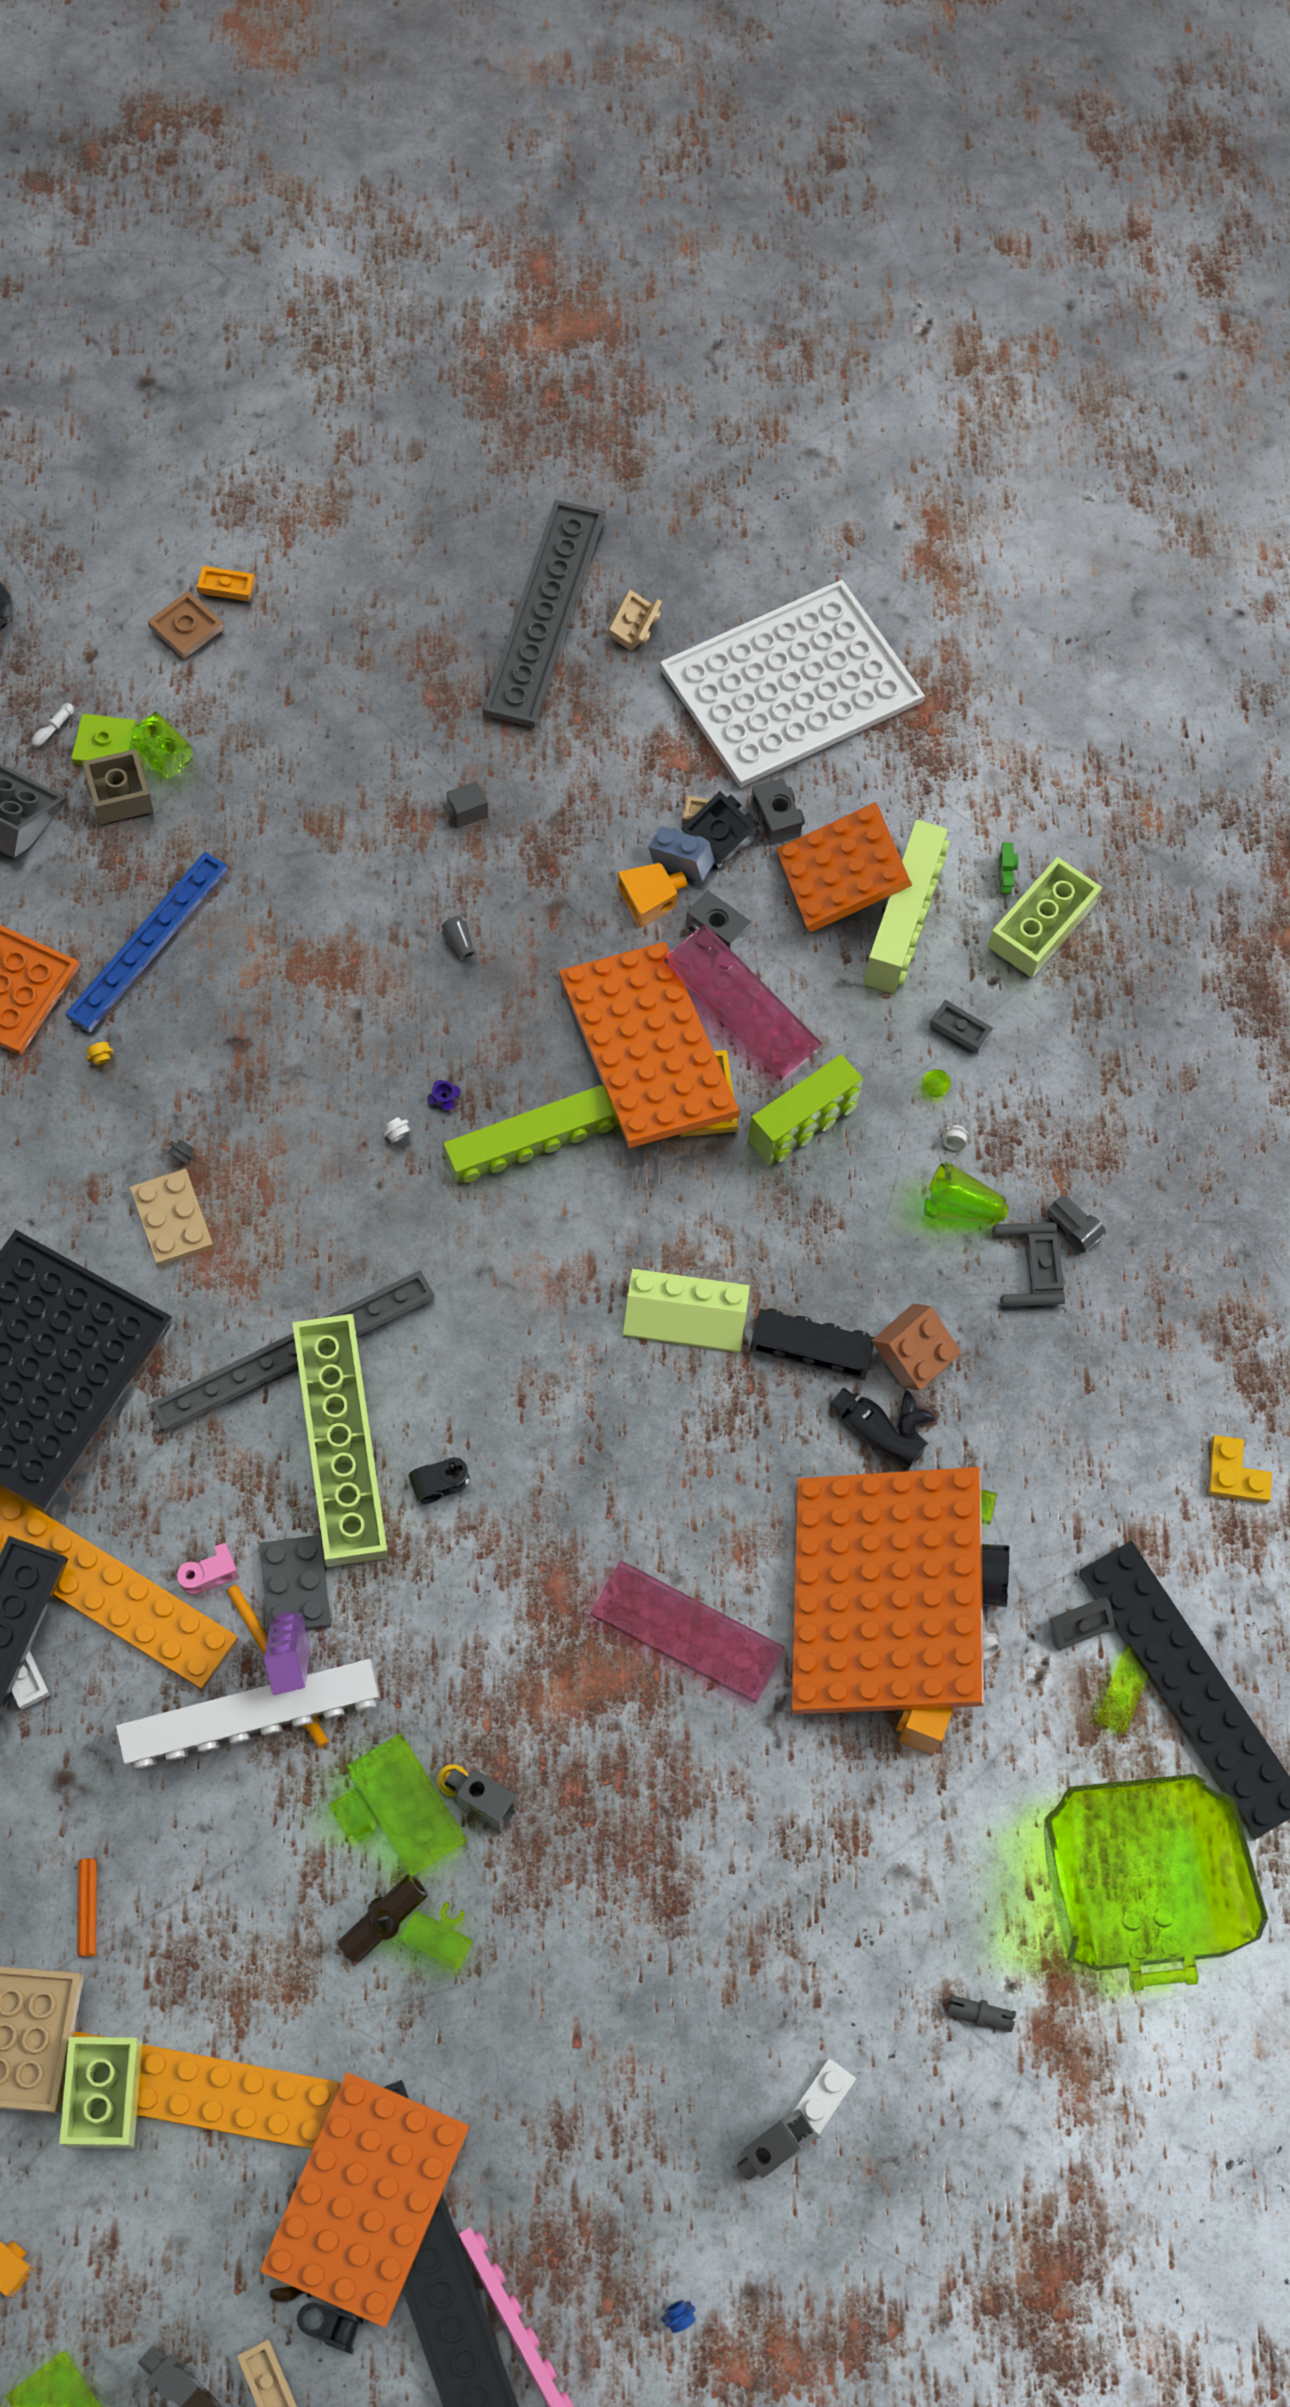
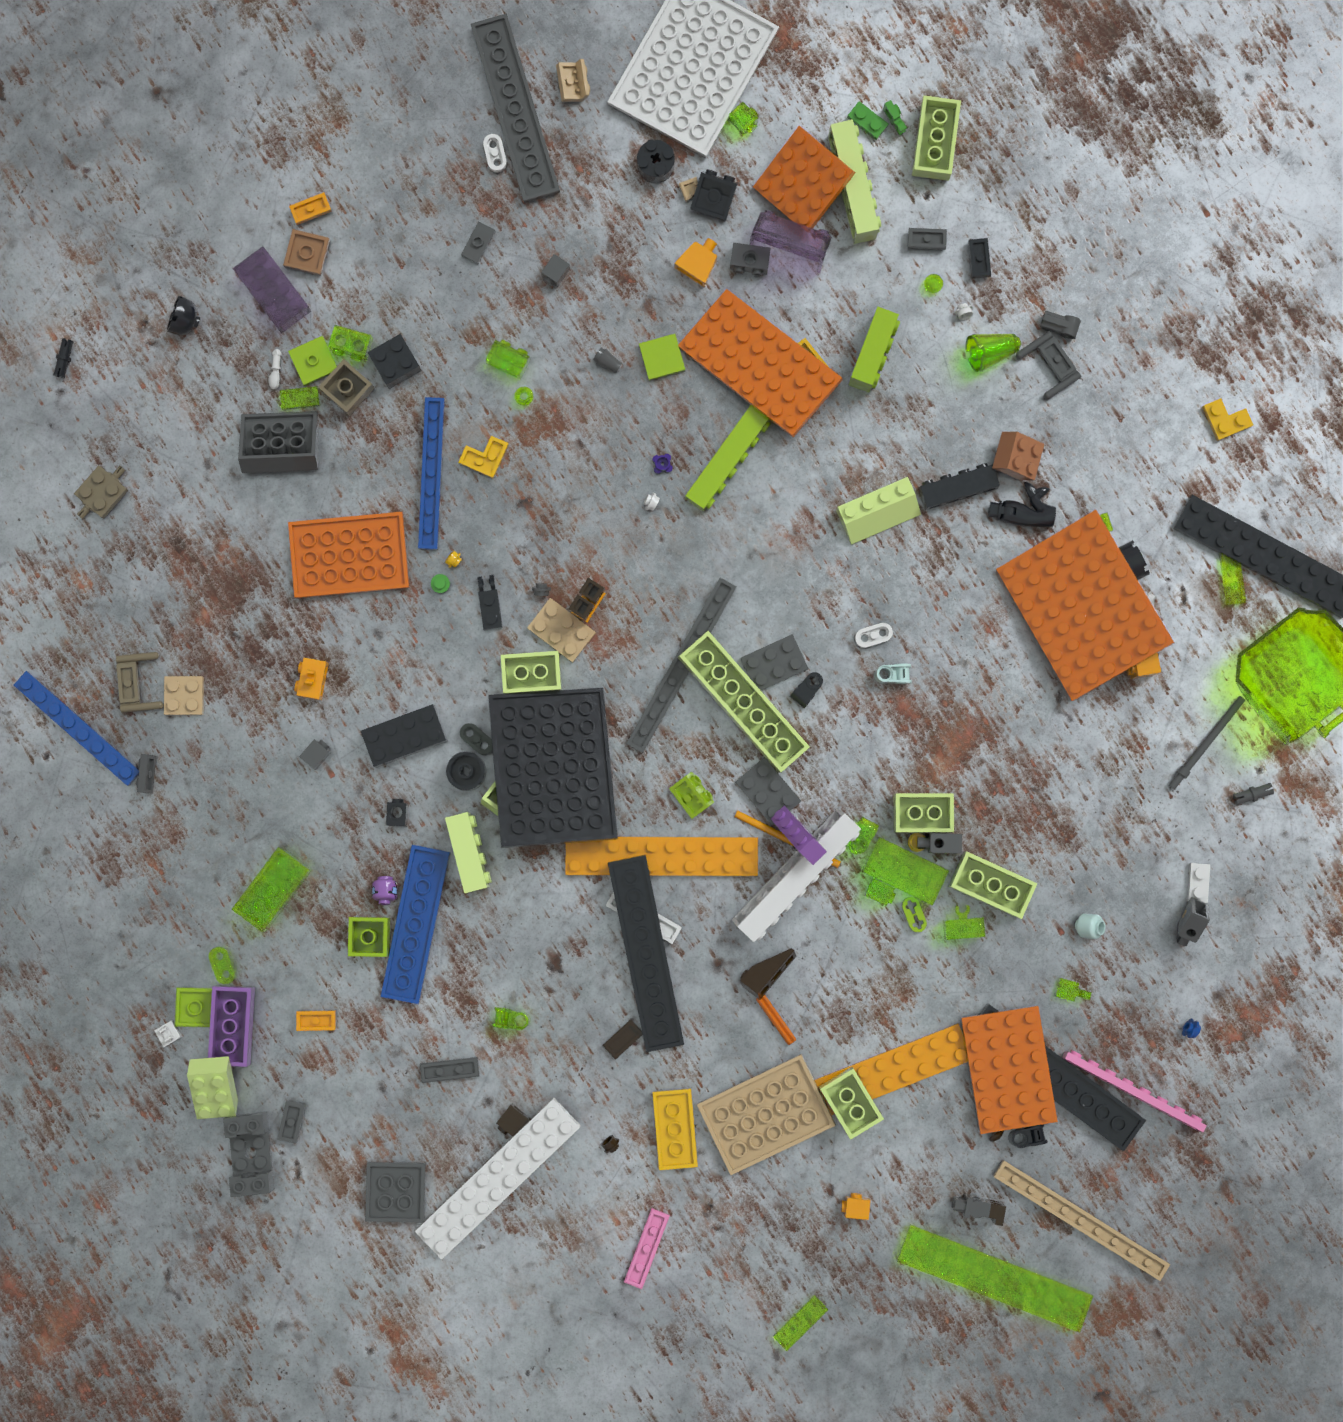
camera: 30 degrees left, 20 degrees up
bright pink leg [177,1542,240,1595] -> none
dark brown piece [338,1874,429,1963] -> none
clear pink plate [591,1560,785,1704] -> none
sand blue brick [648,826,715,882] -> none
clear pink plate [664,924,822,1081] -> none
dark grey brick [751,778,805,845] -> none
dark grey plate [1049,1597,1116,1650] -> none
none -> clear purple brick [232,246,311,334]
none -> clear neon green tile [280,386,320,410]
none -> black brick [367,333,421,389]
none -> bright green plate [431,574,450,593]
none -> yellow plate [458,436,509,479]
none -> dark grey plate [461,221,496,264]
none -> black hinge [477,575,503,630]
none -> white plate [483,134,507,173]
none -> clear neon green brick [486,339,531,380]
none -> yellowish green brick [501,651,562,694]
none -> clear neon green plate [514,387,534,406]
none -> dark brown hips [568,578,606,623]
none -> black brick [637,139,675,183]
none -> lime tile [639,334,685,381]
none -> lime bracket [669,772,714,819]
none -> clear neon green brick [729,102,758,136]
none -> dark grey plate [740,634,809,691]
none -> dark brown slope [740,948,797,1000]
none -> clear purple windscreen [749,210,832,273]
none -> bright green plate [847,101,889,140]
none -> clear neon green piece [848,816,879,855]
none -> white plate [855,623,893,648]
none -> light aqua piece [874,664,912,684]
none -> yellowish green brick [893,793,954,833]
none -> lime beam [901,897,927,932]
none -> yellowish green brick [948,851,1038,919]
none -> black plate [968,238,991,279]
none -> clear neon green plate [1055,978,1092,1002]
none -> light aqua head [1075,913,1105,939]
none -> dark grey bar [1169,696,1245,790]

